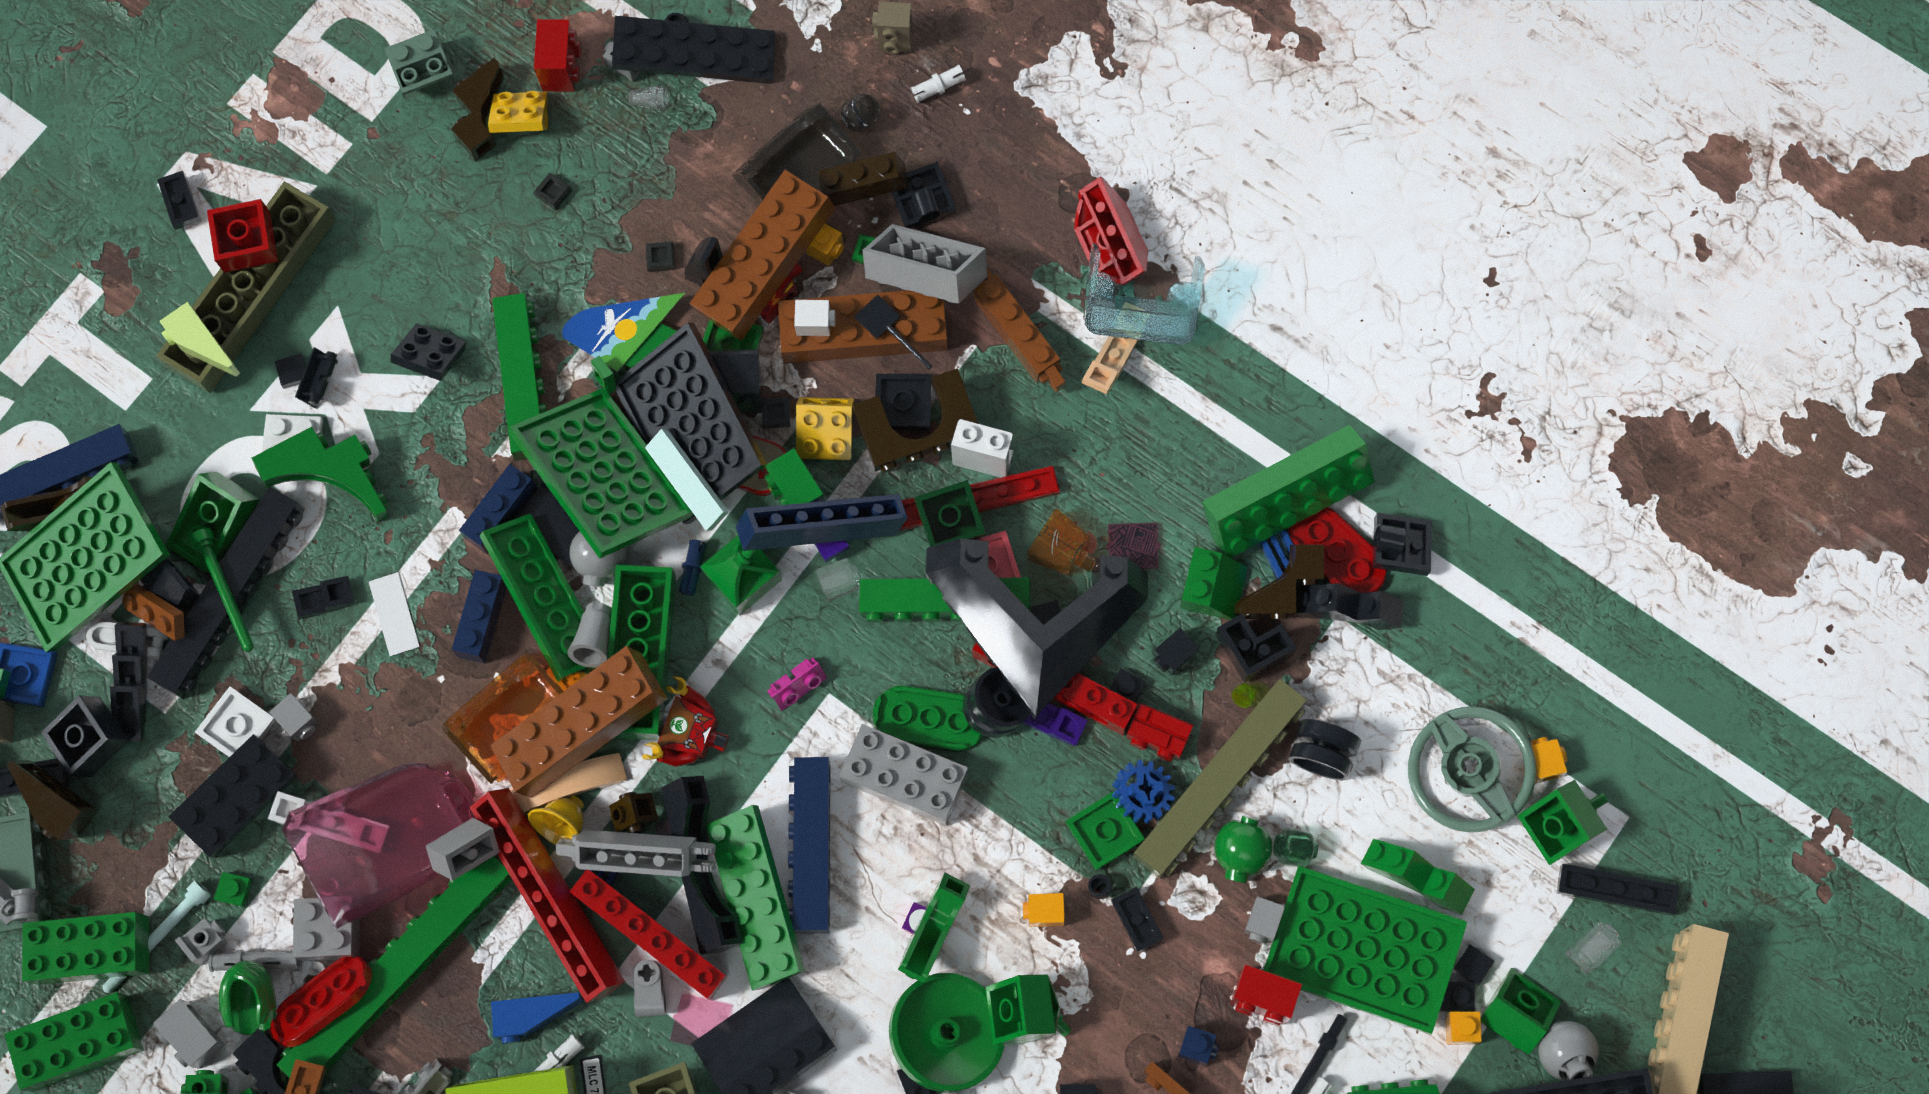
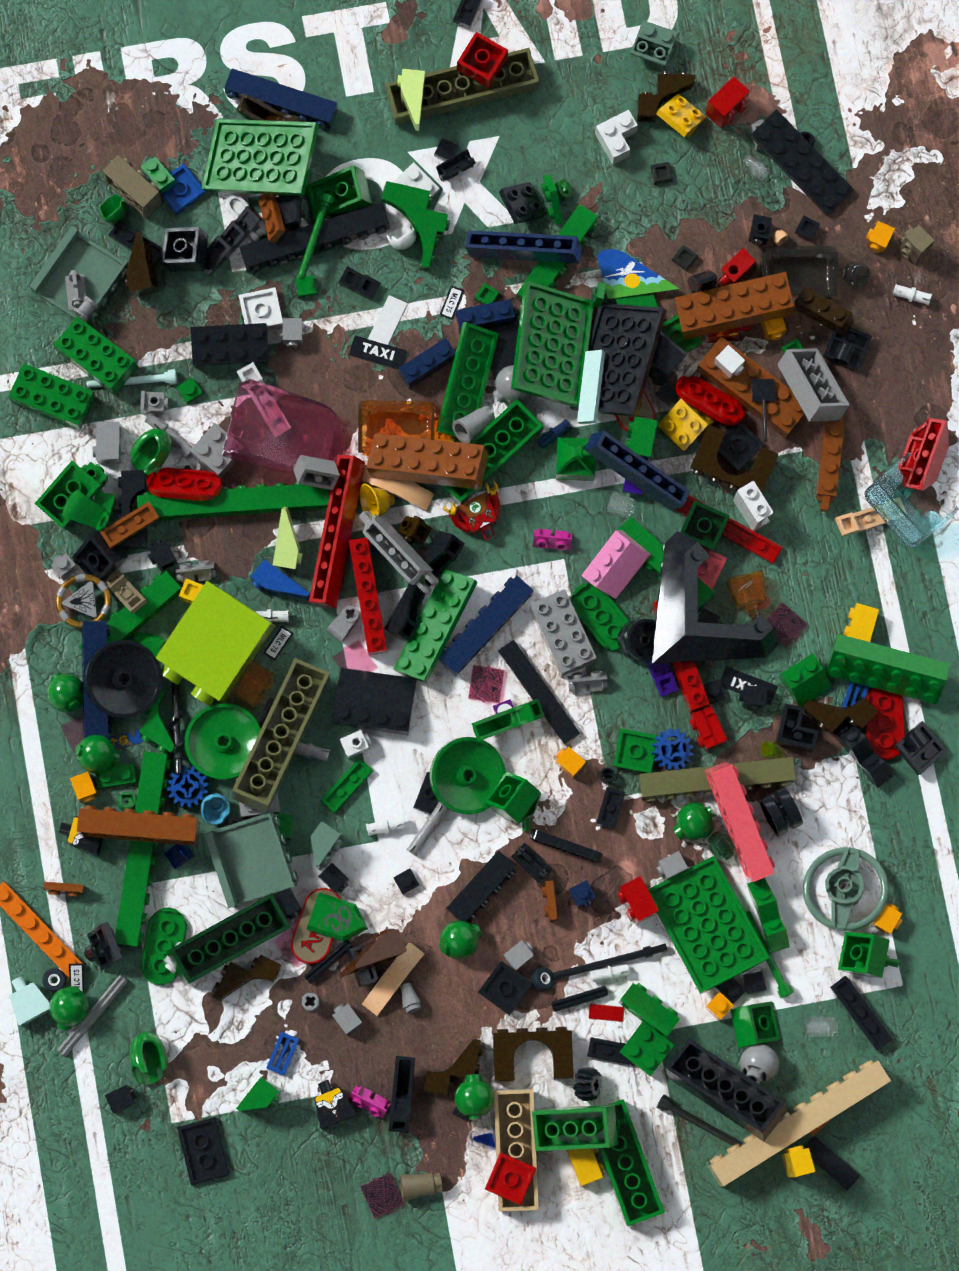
camera: 35 degrees right, 5 degrees up
none -> yellowish green slope [273,507,303,569]
none -> green tile [295,275,317,298]
none -> black sticker [349,335,407,369]
none -> white hair [387,226,417,250]
none -> sticker [440,286,464,319]
none -> dark blue brick [465,230,582,264]
none -> clear pink piece [468,665,504,703]
none -> green tile [474,283,500,305]
none -> black tile [498,640,580,745]
none -> black hinge [511,843,552,883]
none -> black beam [529,829,603,863]
none -> green plate [541,174,563,225]
none -> green tile [555,179,572,199]
none -> light grey hinge [567,671,607,693]
none -> bright pink slope [582,530,651,599]
none -> white brick [595,110,638,165]
none -> red tile [675,376,745,426]
none -> coral brick [704,762,775,882]
none -> red torso [716,248,757,287]
none -> black sticker [720,666,778,705]
none -> green piece [745,911,794,999]
none -> black brick [748,214,772,246]
none -> light nougat hinge [772,230,789,246]
none -> black plate [795,215,820,241]
none -> yellow brick [843,603,879,642]
none -> light orange brick [866,221,895,253]

